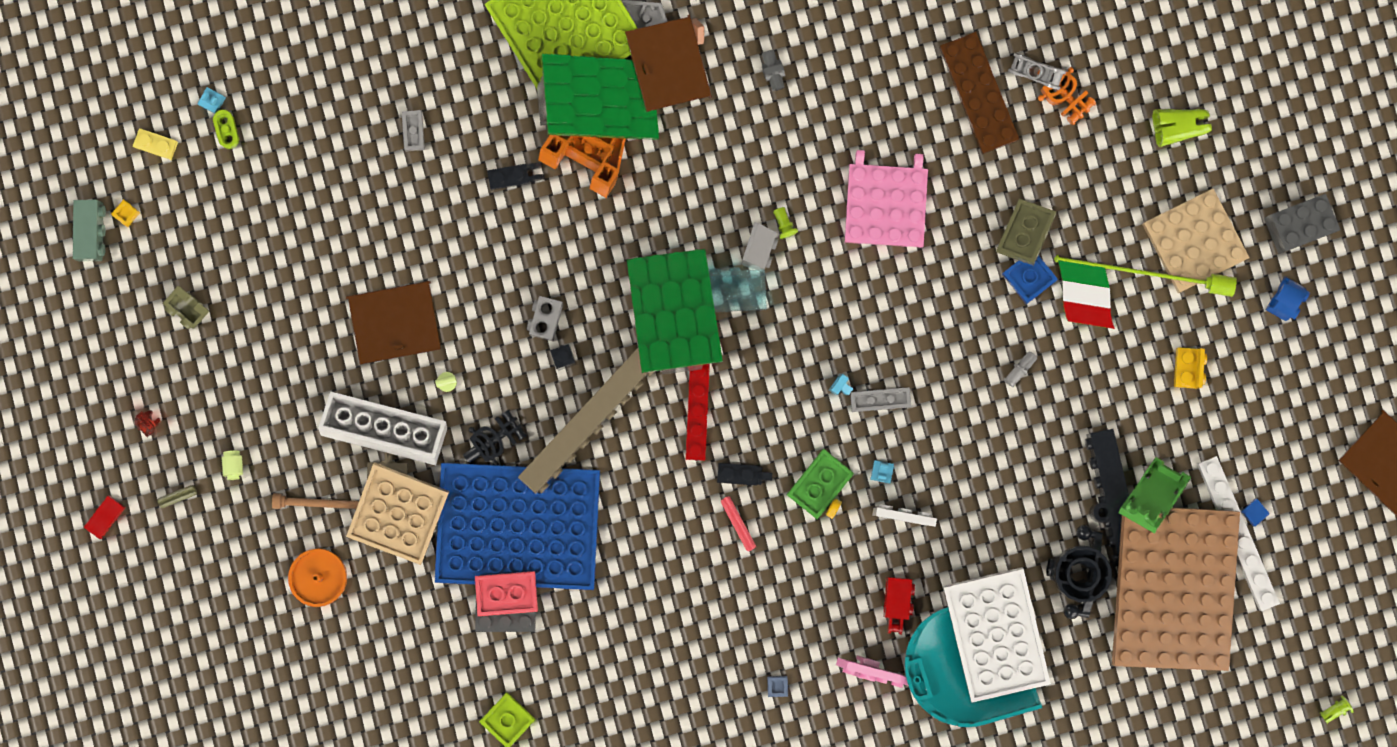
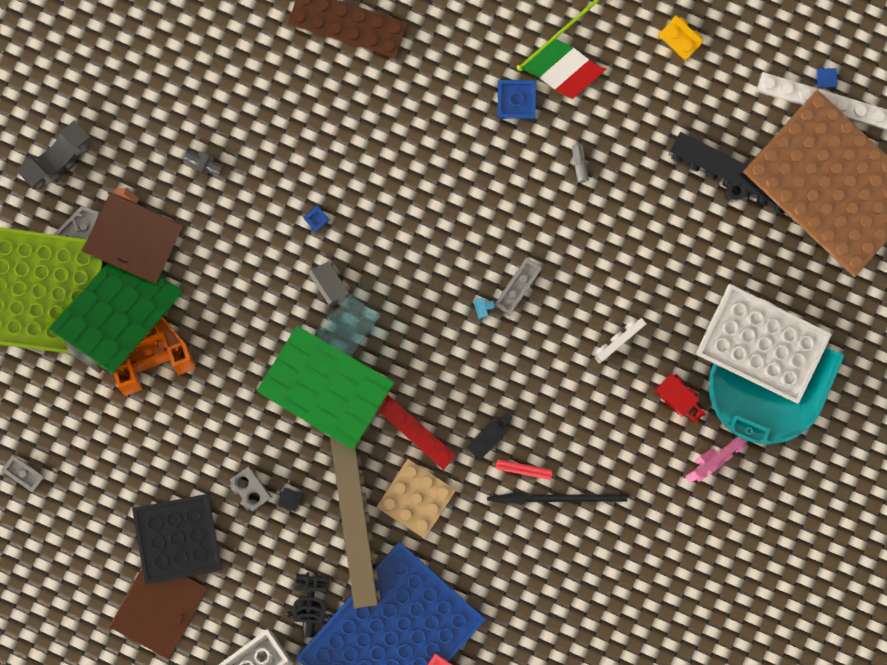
camera: 50 degrees left, 0 degrees up
yellowish green plate [435,372,457,392] -> none
black hinge [487,162,544,191] -> none
sand blue tile [767,676,788,697] -> none
lime pin [773,207,798,239] -> none
bright green tile [786,449,854,520] -> none
yellow tile [826,499,842,519] -> none
bright pink plate [844,150,928,248] -> none
medium azure tile [870,460,894,484] -> none
olive plate [997,199,1056,266] -> none
black piece [1046,525,1112,619] -> none
bright green piece [1119,457,1191,534] -> none
none -> black plate [132,494,222,585]
none -> blue tile [303,205,330,233]
none -> tan plate [377,459,456,539]
none -> black piece [487,492,627,505]

